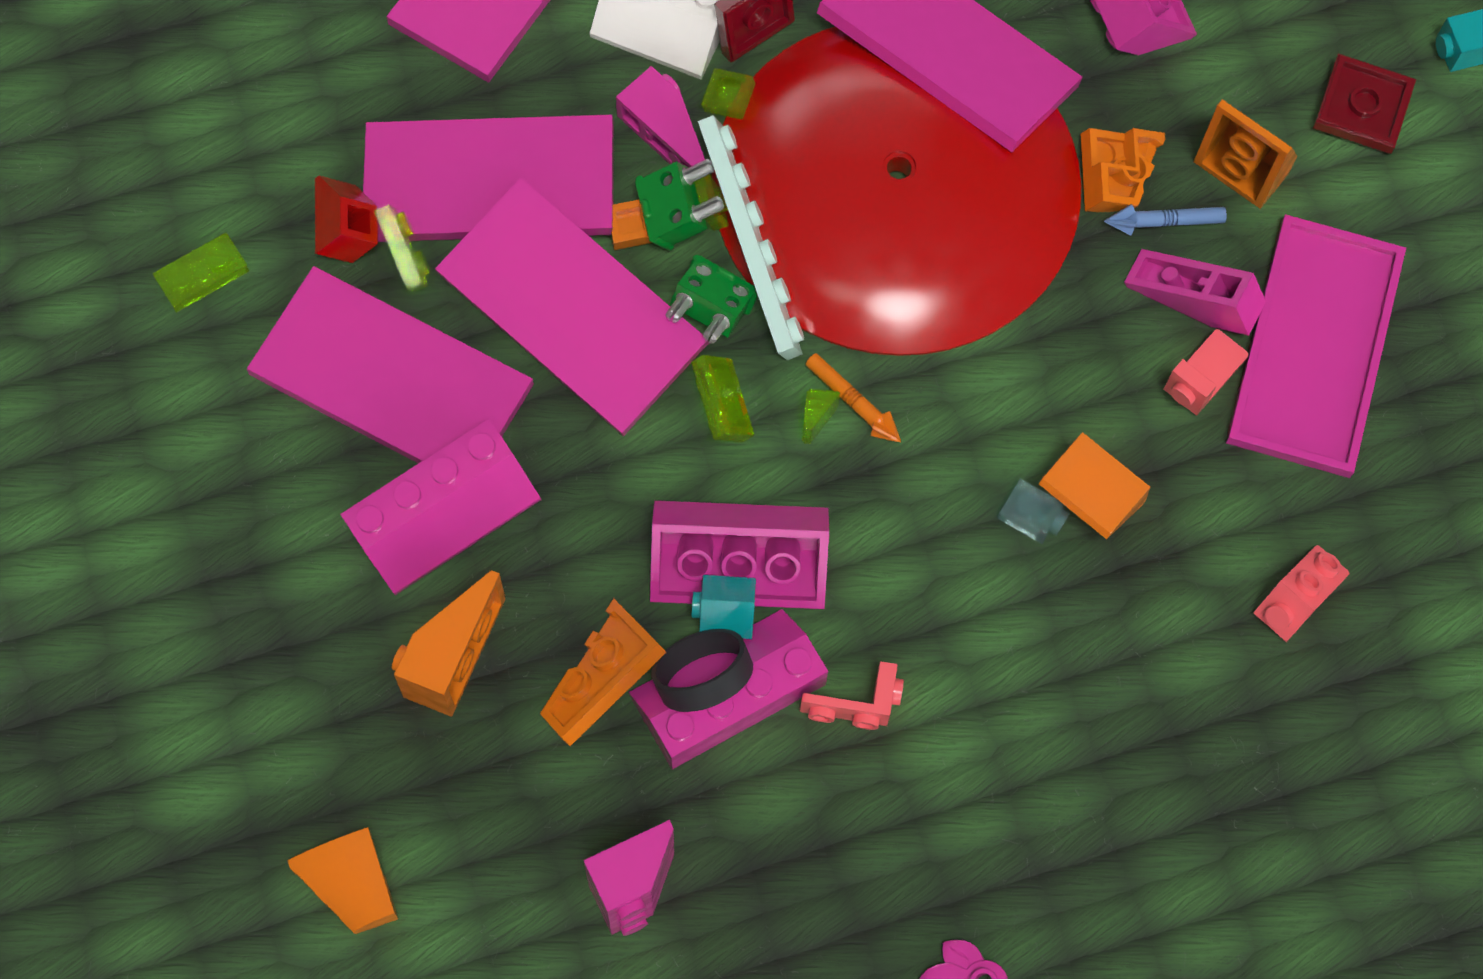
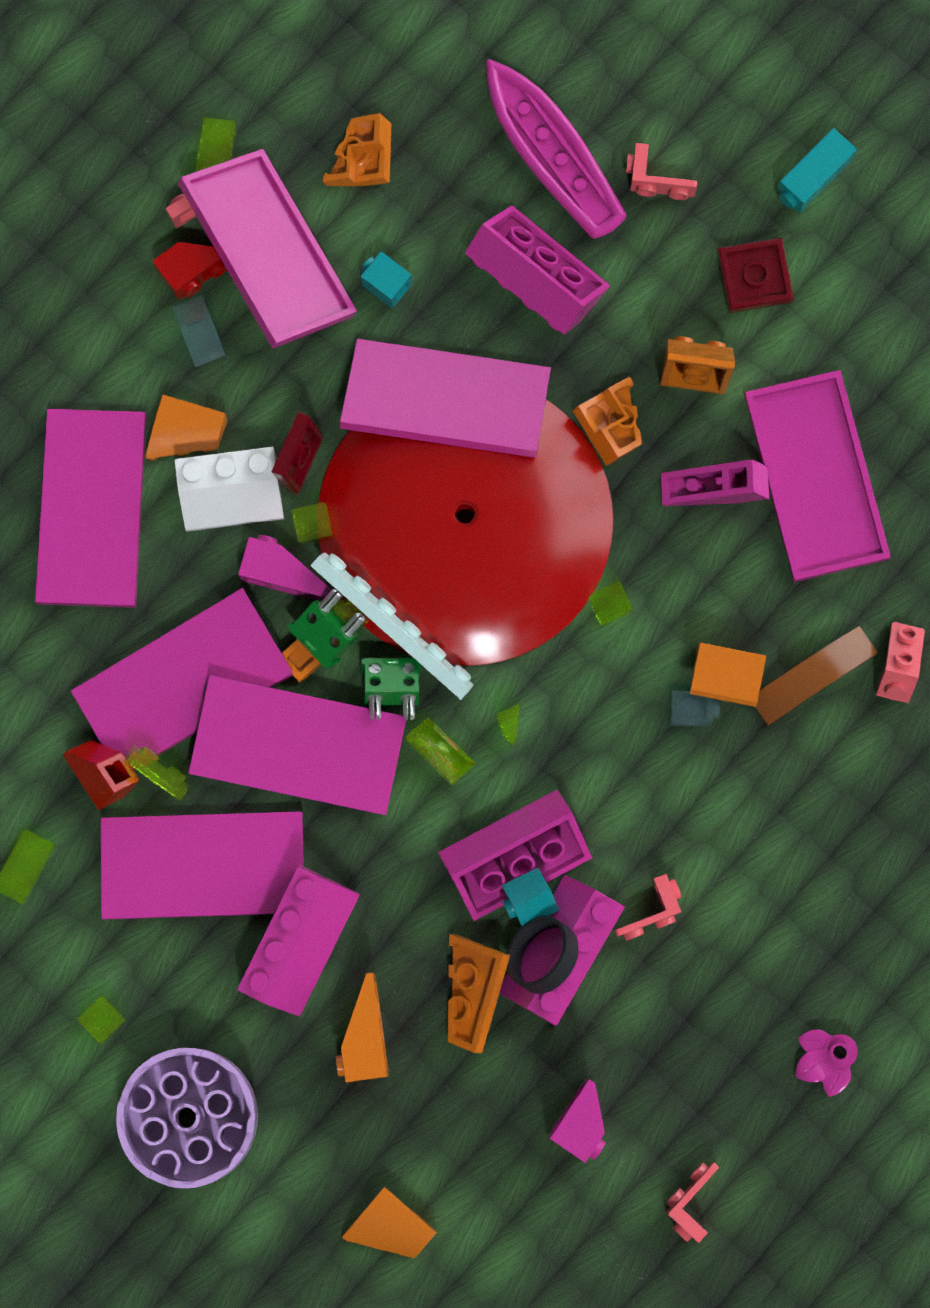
camera: 25 degrees left, 10 degrees up
orange piece [805,353,901,443] -> none
medium blue piece [1104,204,1227,236] -> none
coral bracket [1163,329,1248,416] -> none
none -> clear neon green plate [77,996,126,1044]
none -> lavender brick [116,1048,258,1188]
none -> clear neon green slope [588,580,633,627]
none -> dark orange slope [755,626,878,726]

